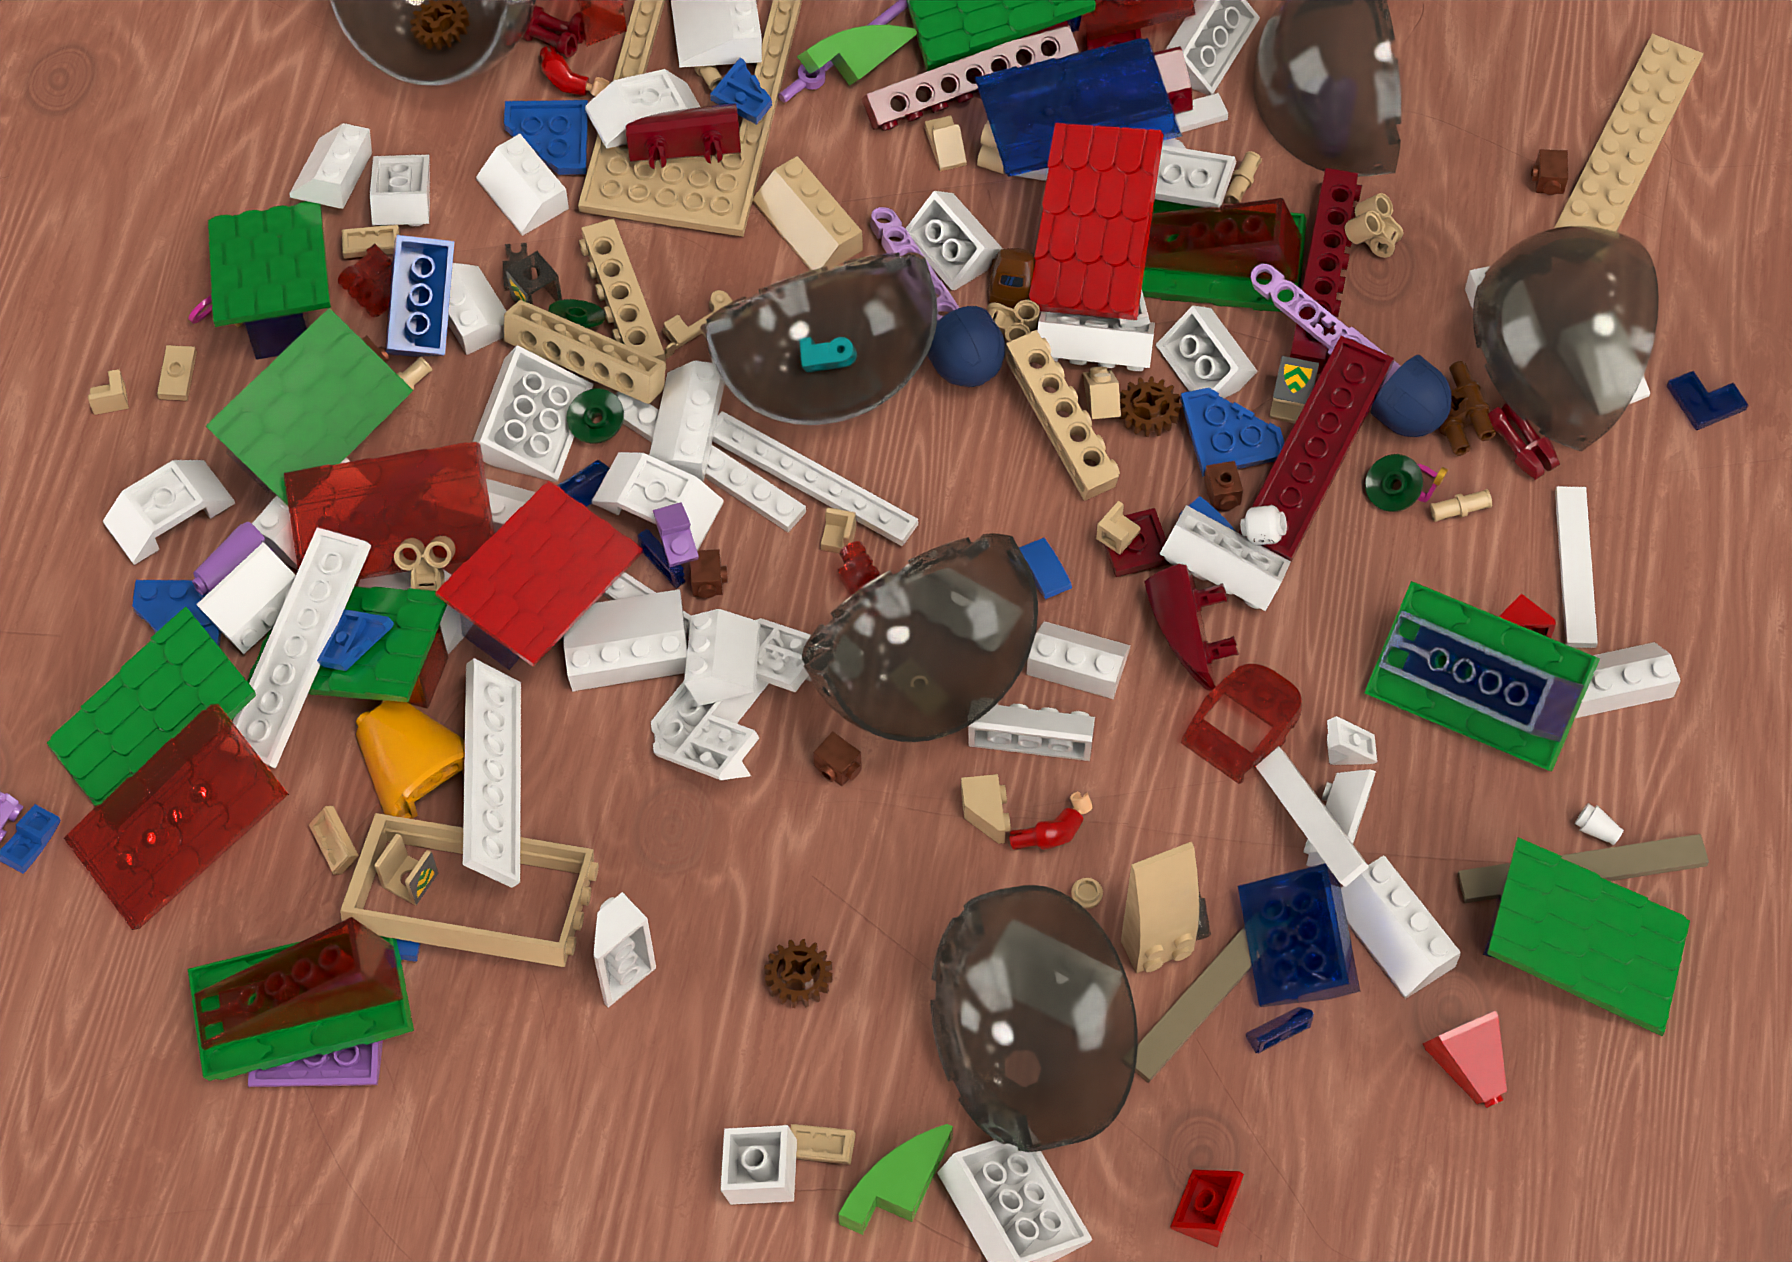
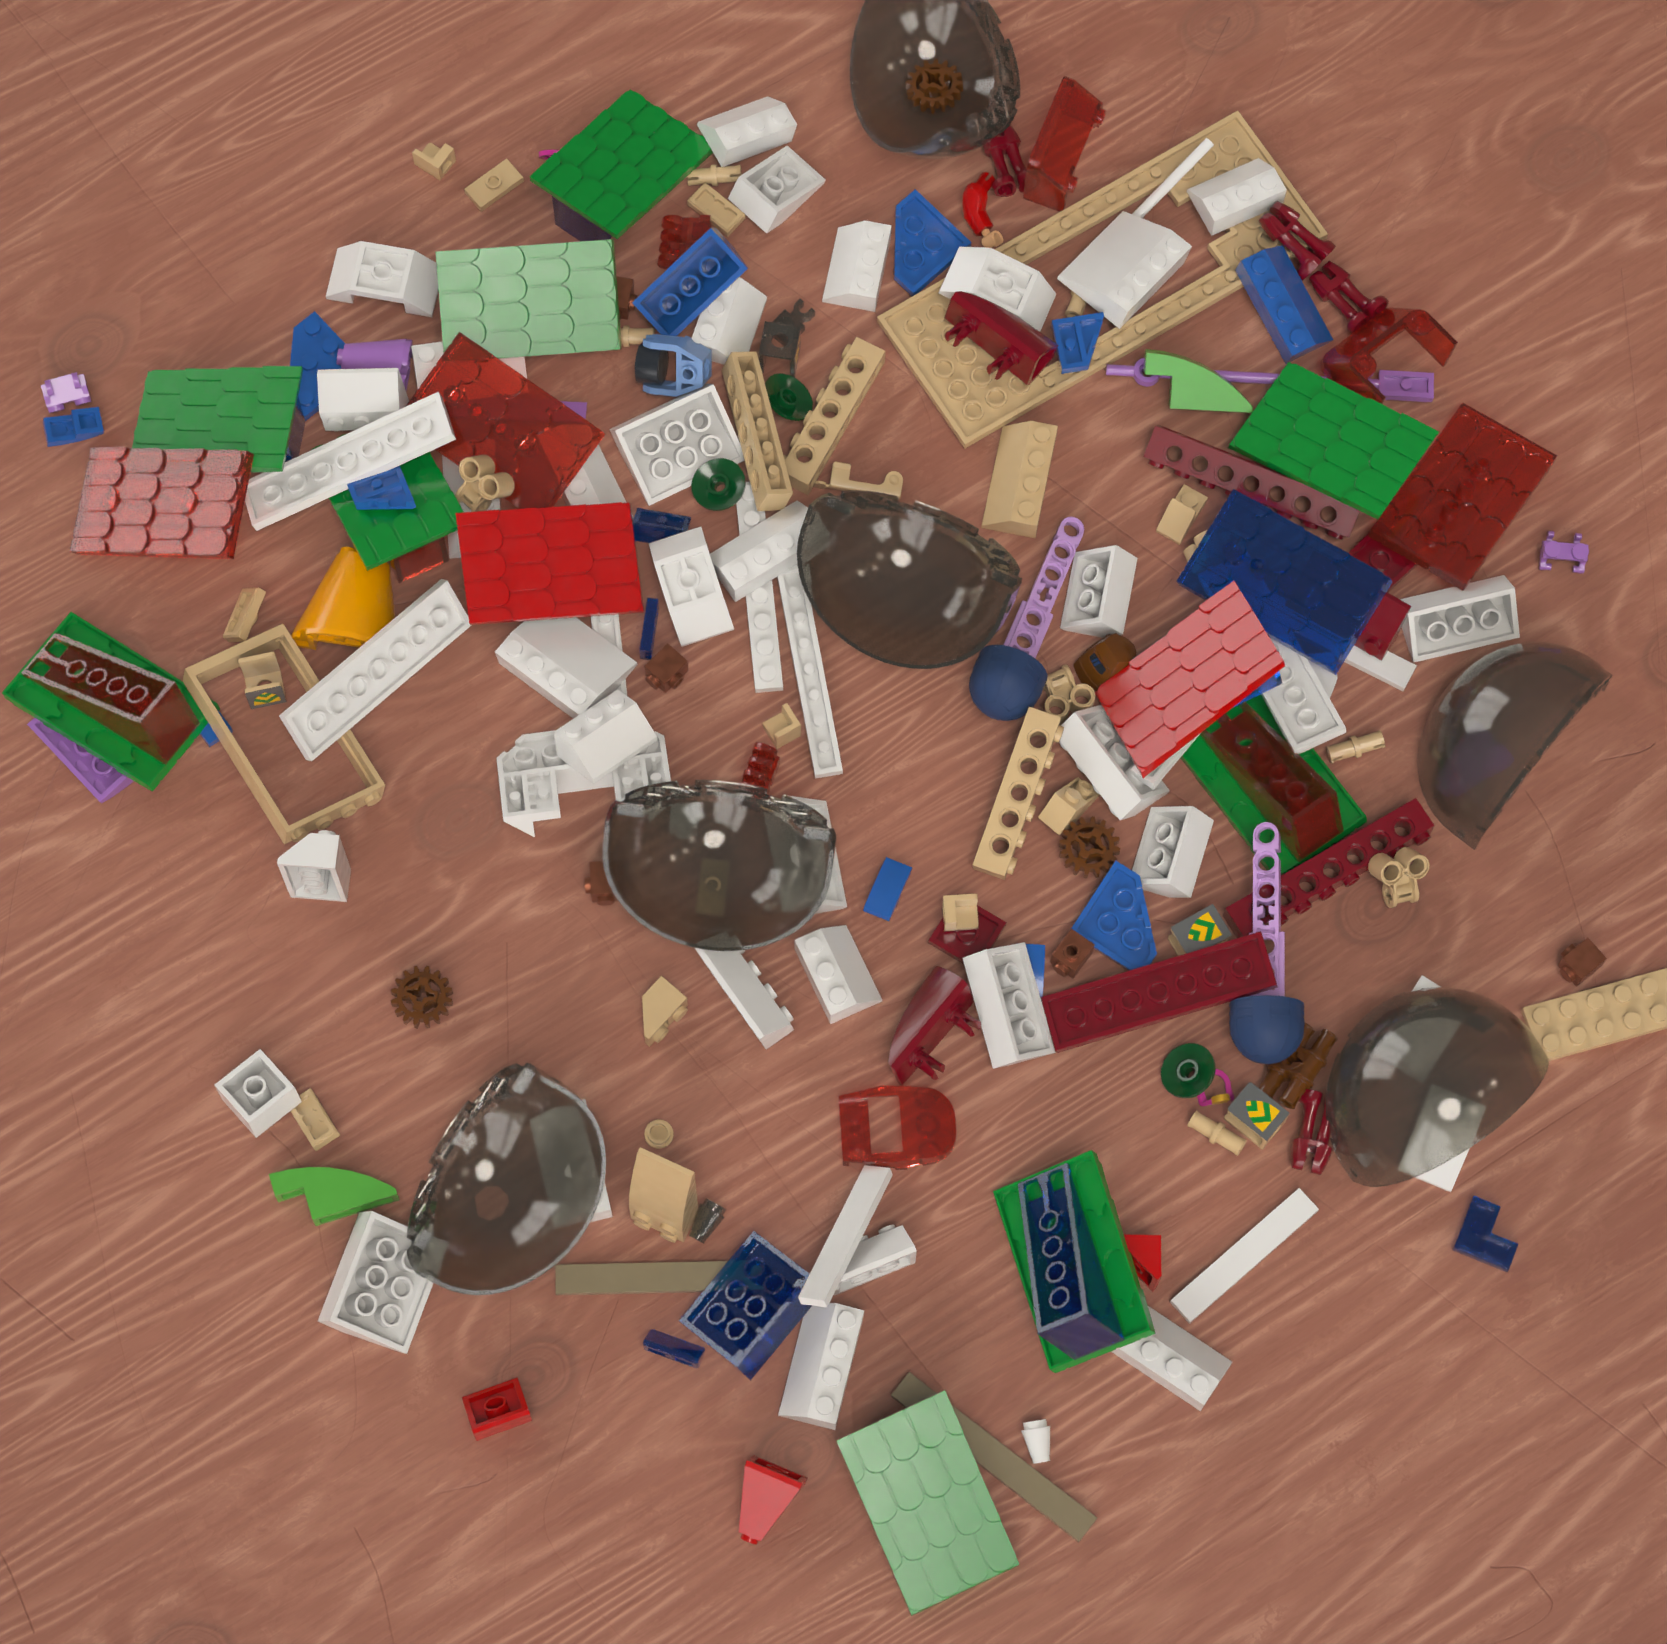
camera: 45 degrees right, 10 degrees up
medium lavender slope [653,502,699,567] -> none
teal leg [799,337,857,372] -> none
red arm [1009,791,1092,850] -> none
white head [1240,505,1287,546] -> none
white slope [1327,716,1377,765] -> none
none -> medium blue piece [635,334,712,397]
none -> tan pin [687,165,742,186]
none -> piece [1224,1082,1290,1150]

